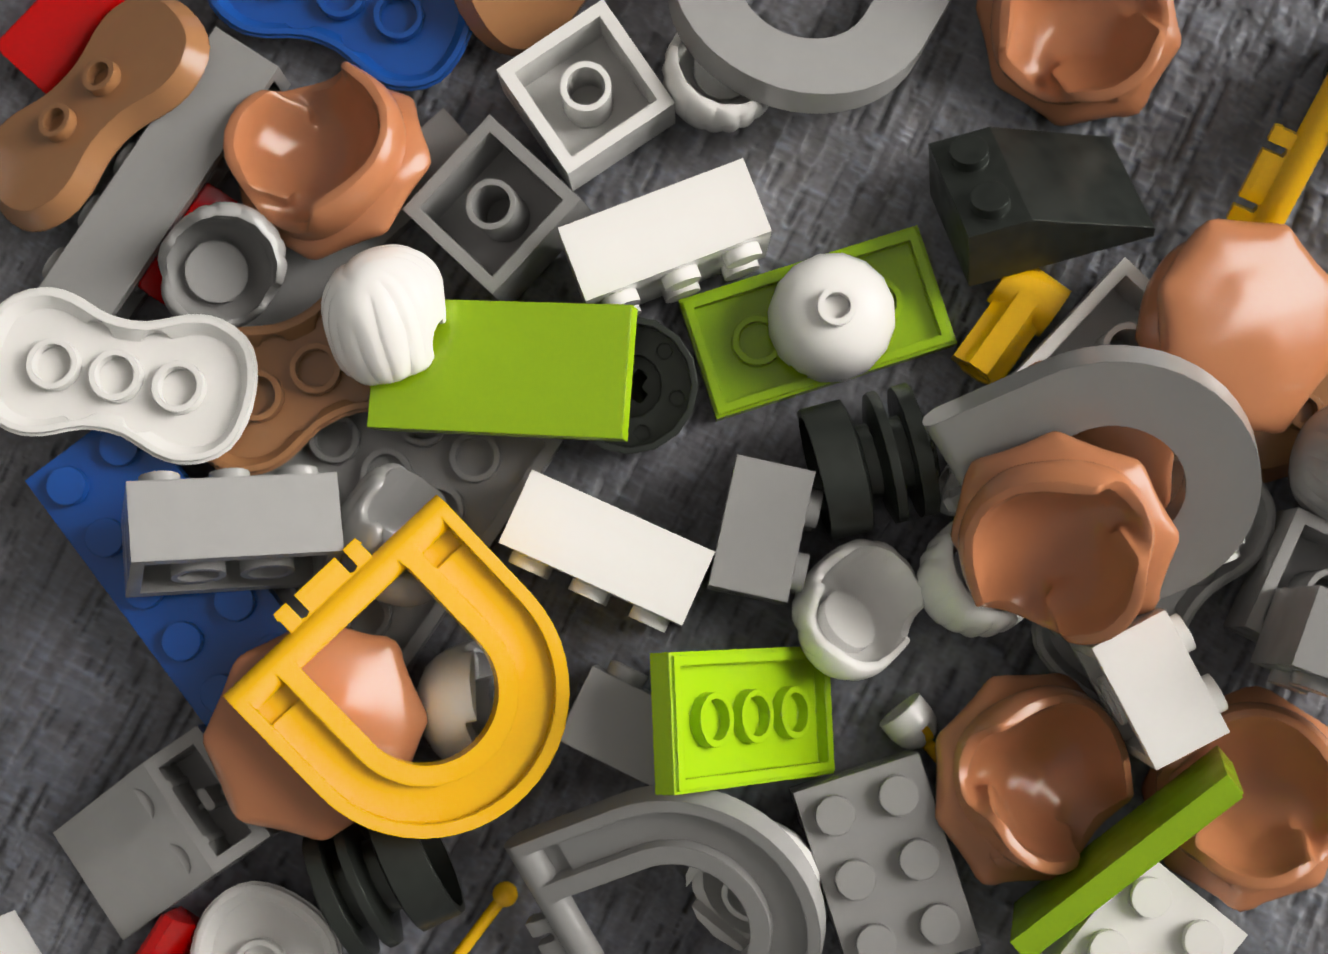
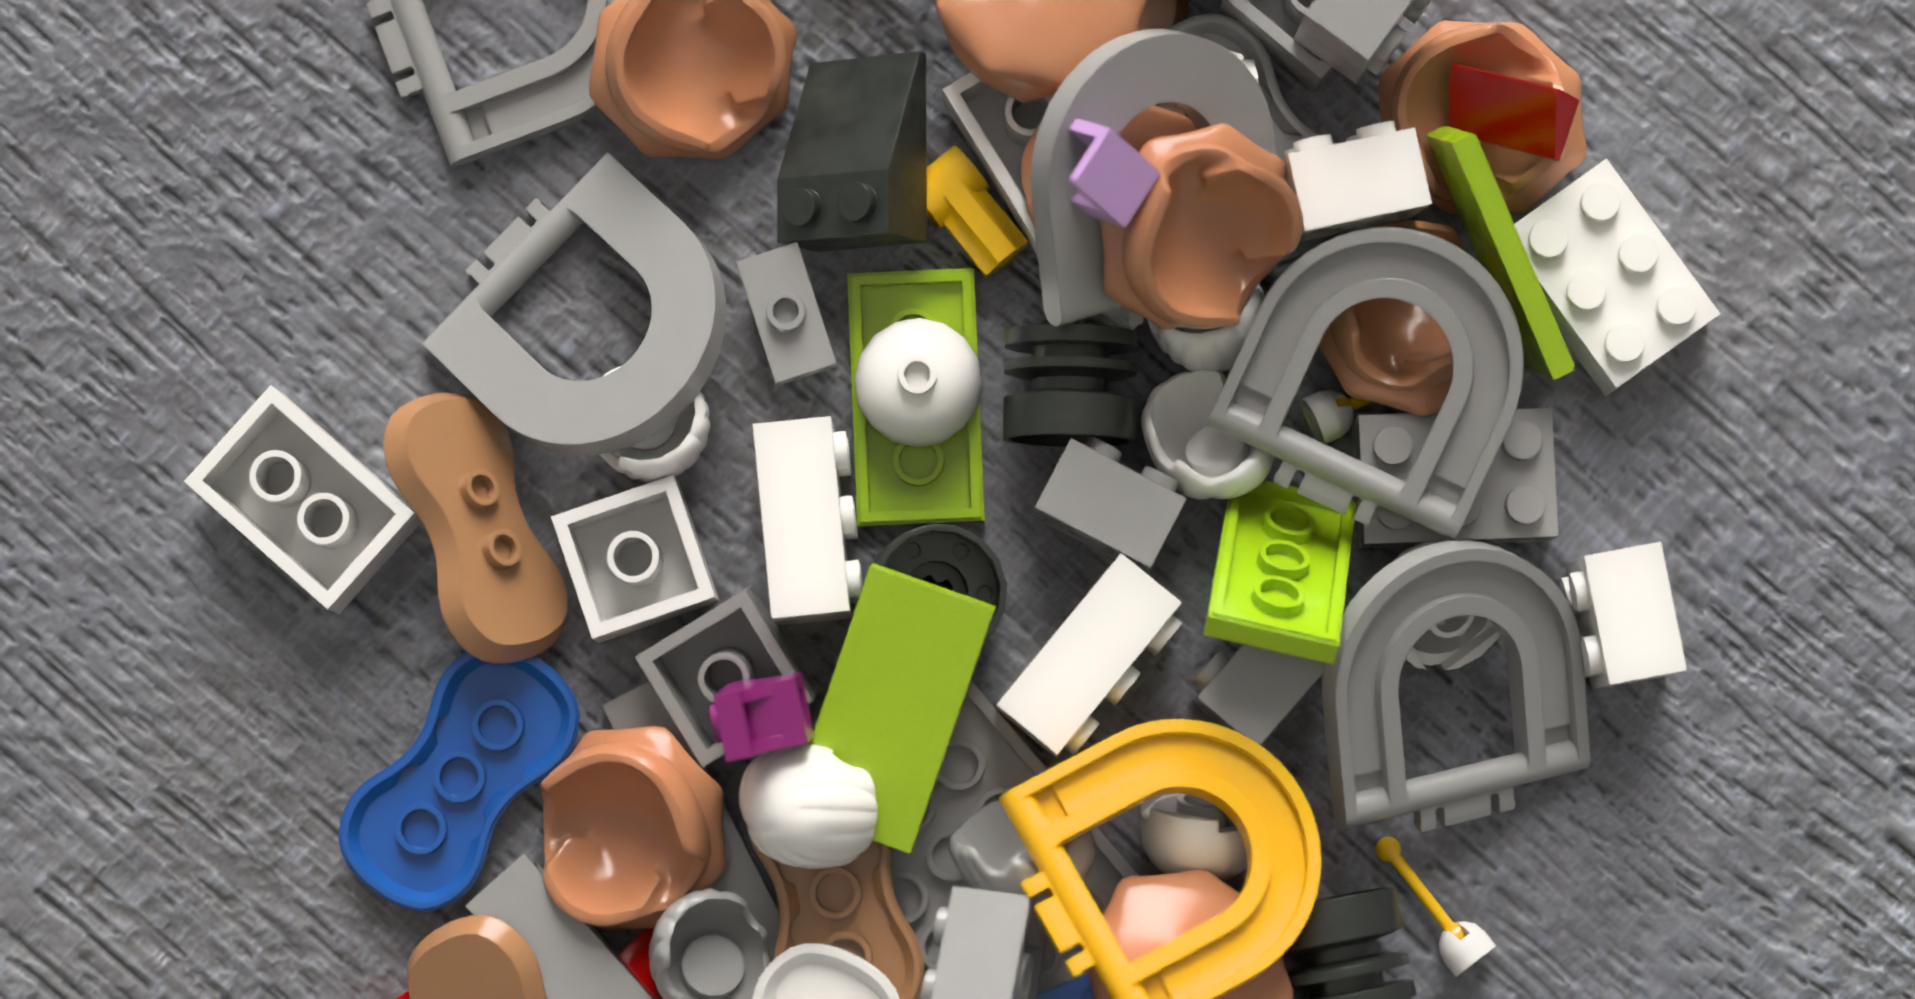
camera: 75 degrees left, 0 degrees up
none -> magenta brick [710,672,814,762]
none -> light grey brick [736,242,837,386]
none -> lavender panel [1069,118,1161,228]
none -> light grey piece [1206,227,1524,541]
none -> red slope [1449,63,1580,161]

